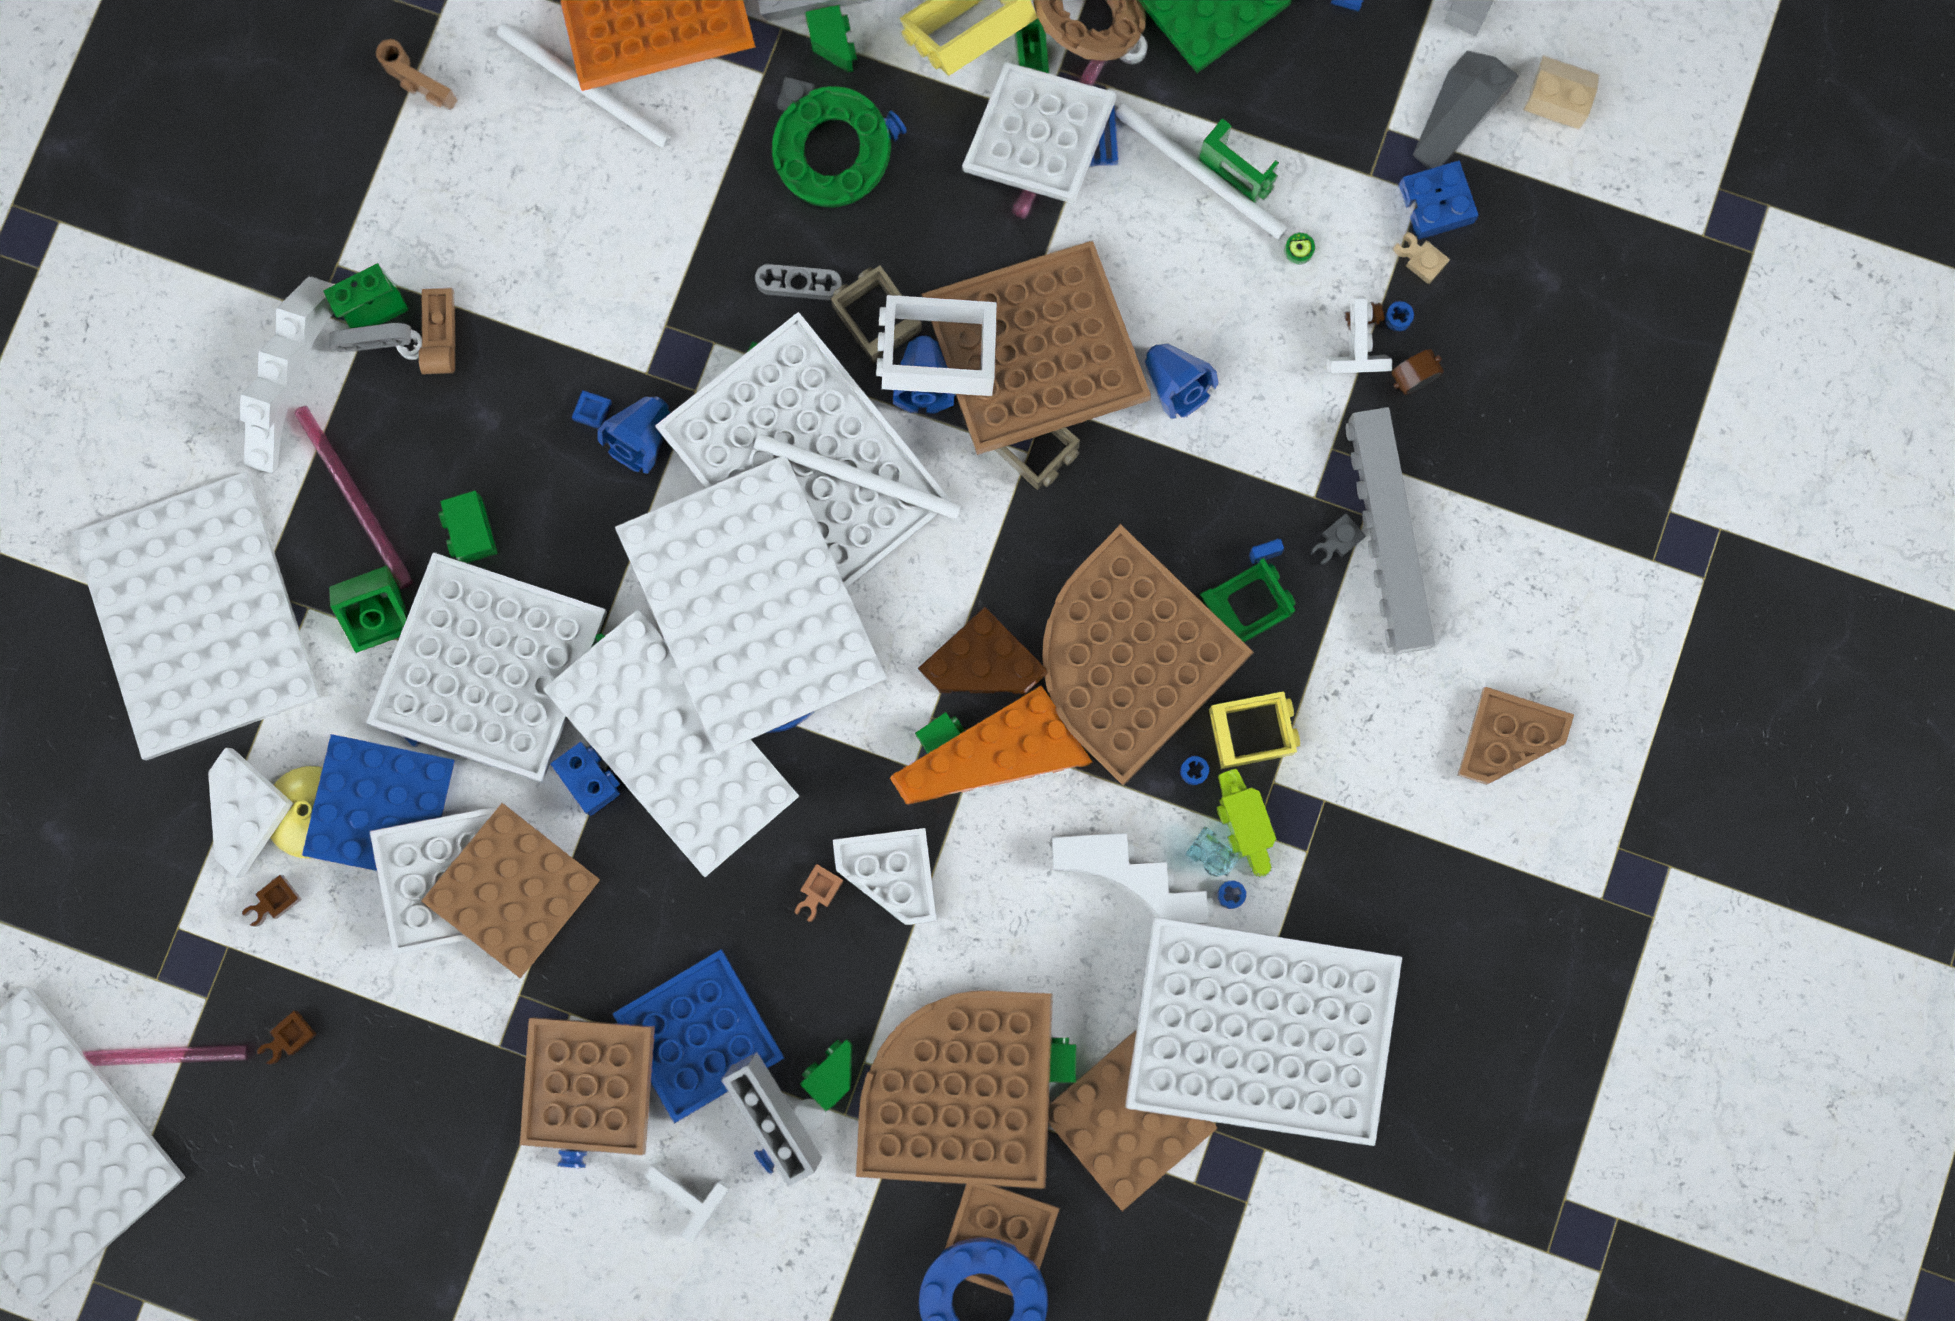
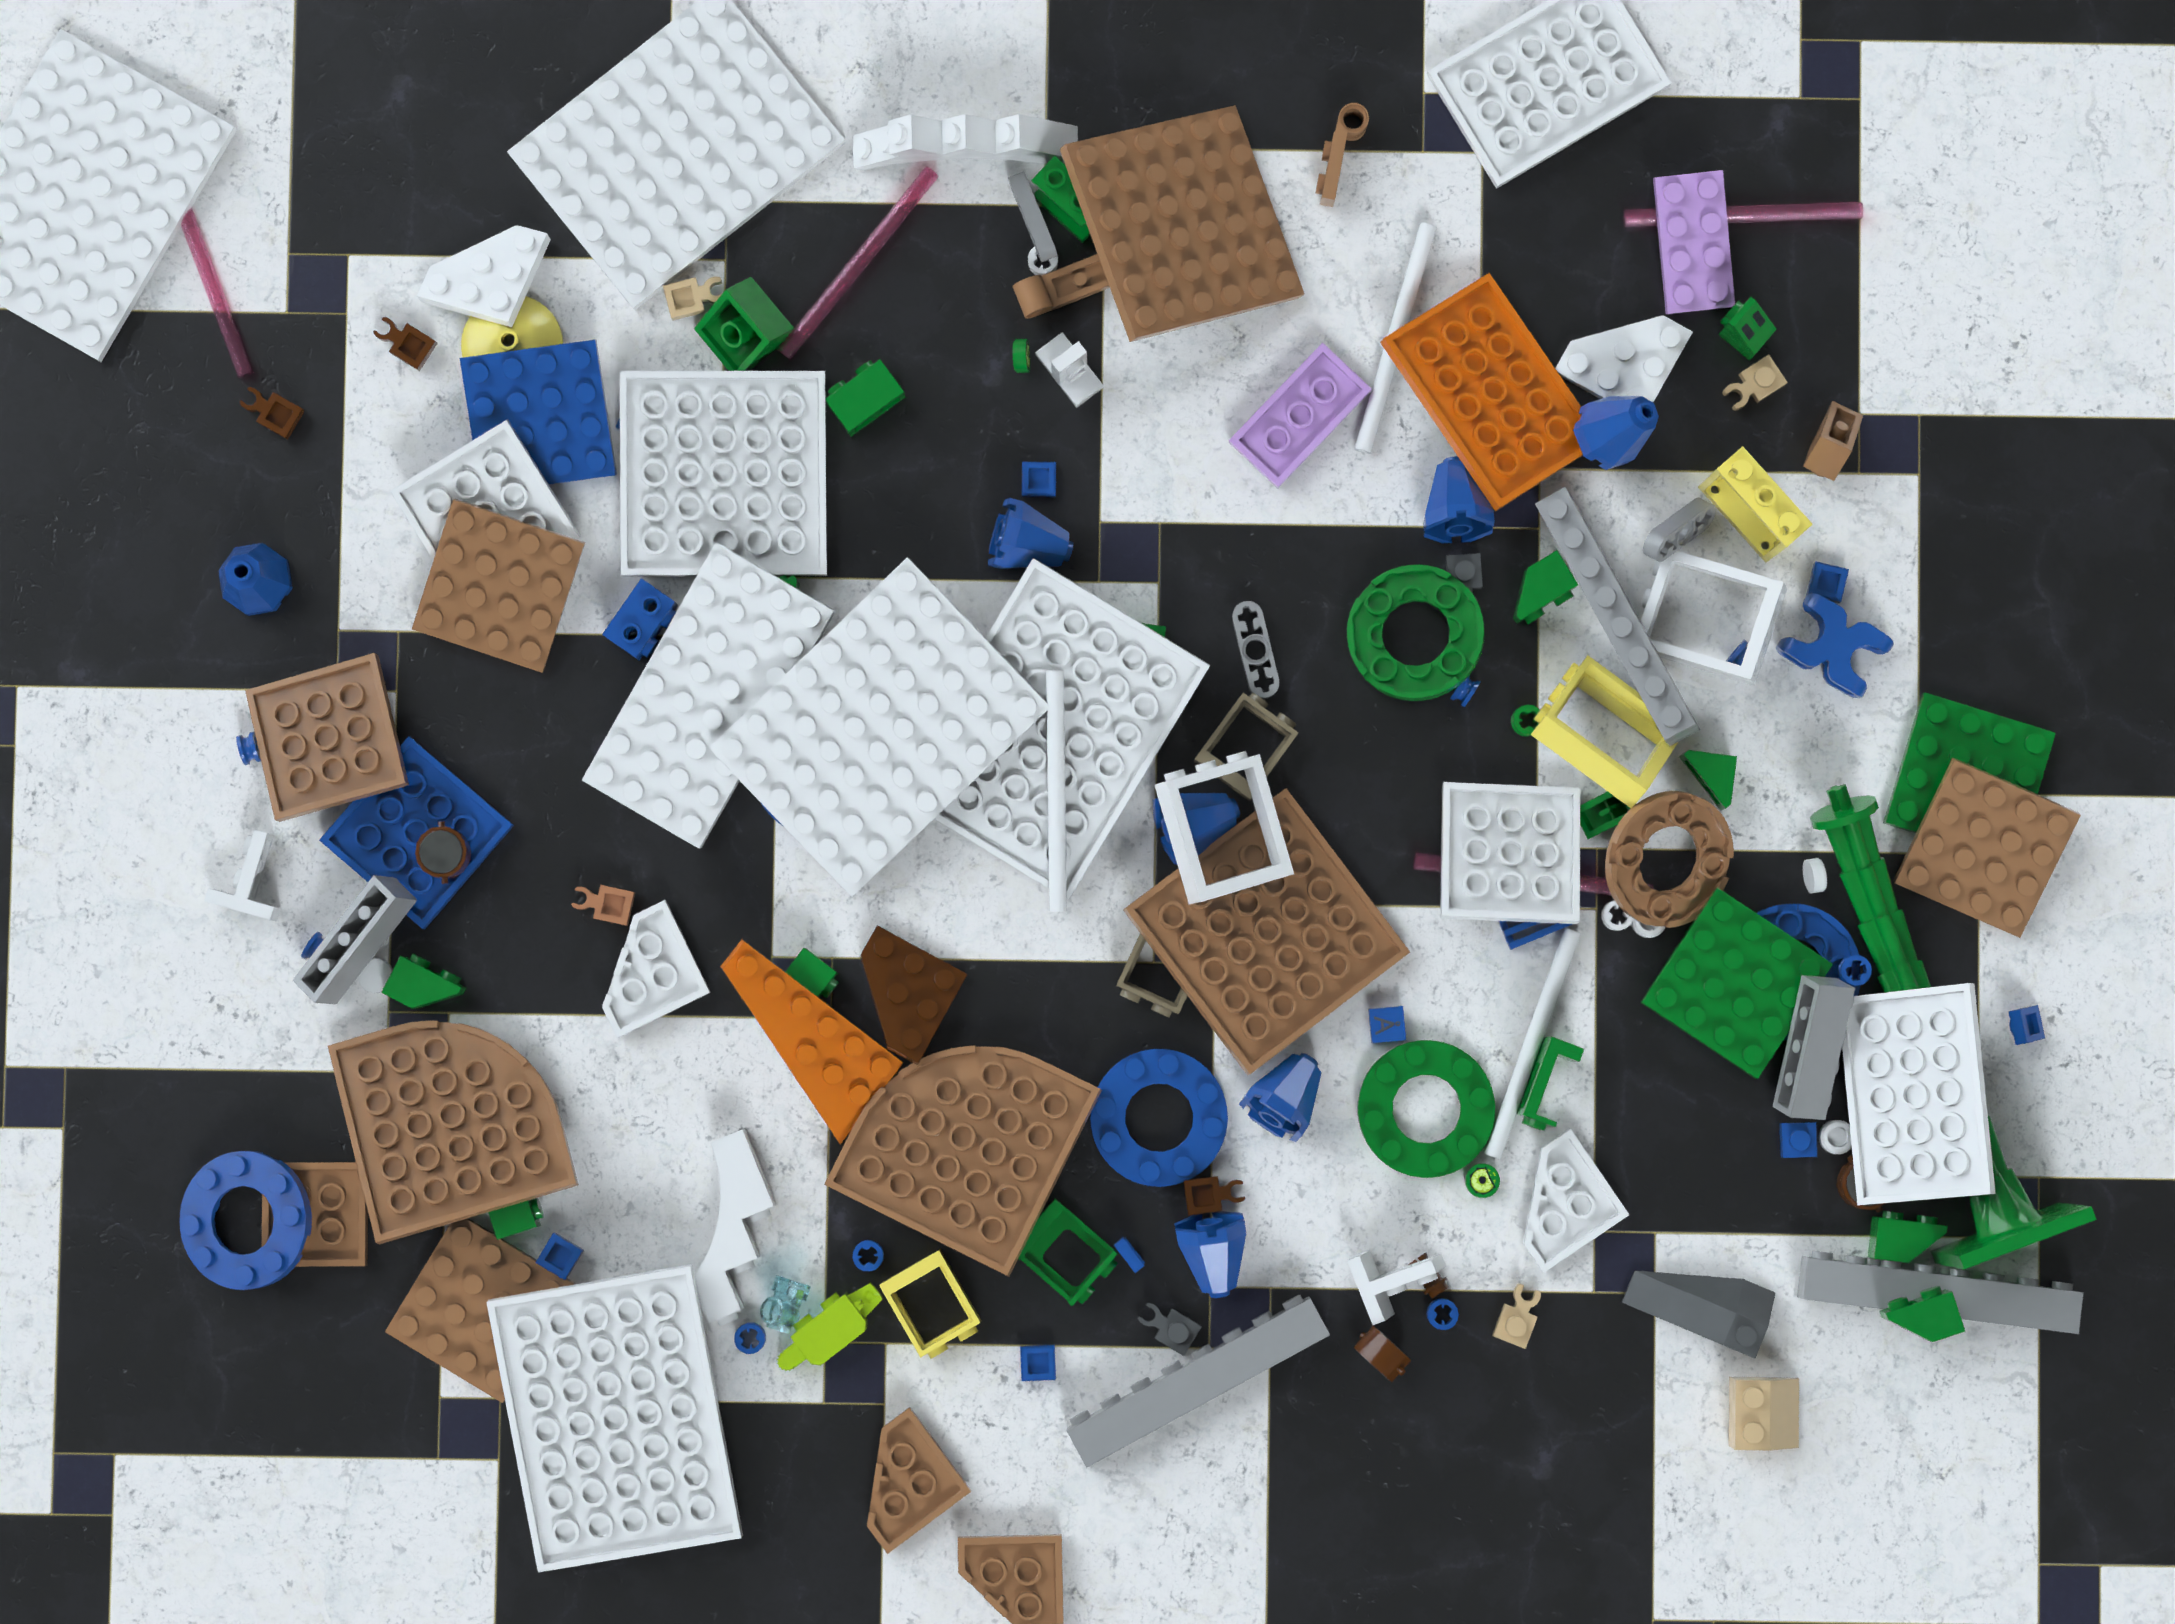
camera: 70 degrees right, 5 degrees up
blue piece [1399,161,1479,240] -> none
none -> blue cone [218,543,293,616]
none -> pearl dark grey piece [415,822,471,884]
none -> blue plate [535,1232,584,1280]
none -> tan plate [663,277,722,321]
none -> medium nougat plate [867,1407,971,1554]
none -> green tile [1012,339,1030,373]
none -> blue tile [1020,1344,1056,1381]
none -> white bracket [1035,332,1104,408]
none -> medium nougat plate [1060,105,1304,342]
none -> blue plate [1090,1049,1228,1187]
none -> blue cone [1174,1211,1246,1298]
none -> reddish brown plate [1184,1176,1245,1215]
none -> lavender plate [1229,343,1372,489]
none -> green plate [1357,1040,1495,1178]
none -> blue tile [1368,1006,1406,1043]
none -> blue cone [1423,456,1495,544]
none -> green bush [1511,705,1540,737]
none -> white plate [1523,1129,1629,1273]
none -> white bush [1601,901,1634,931]

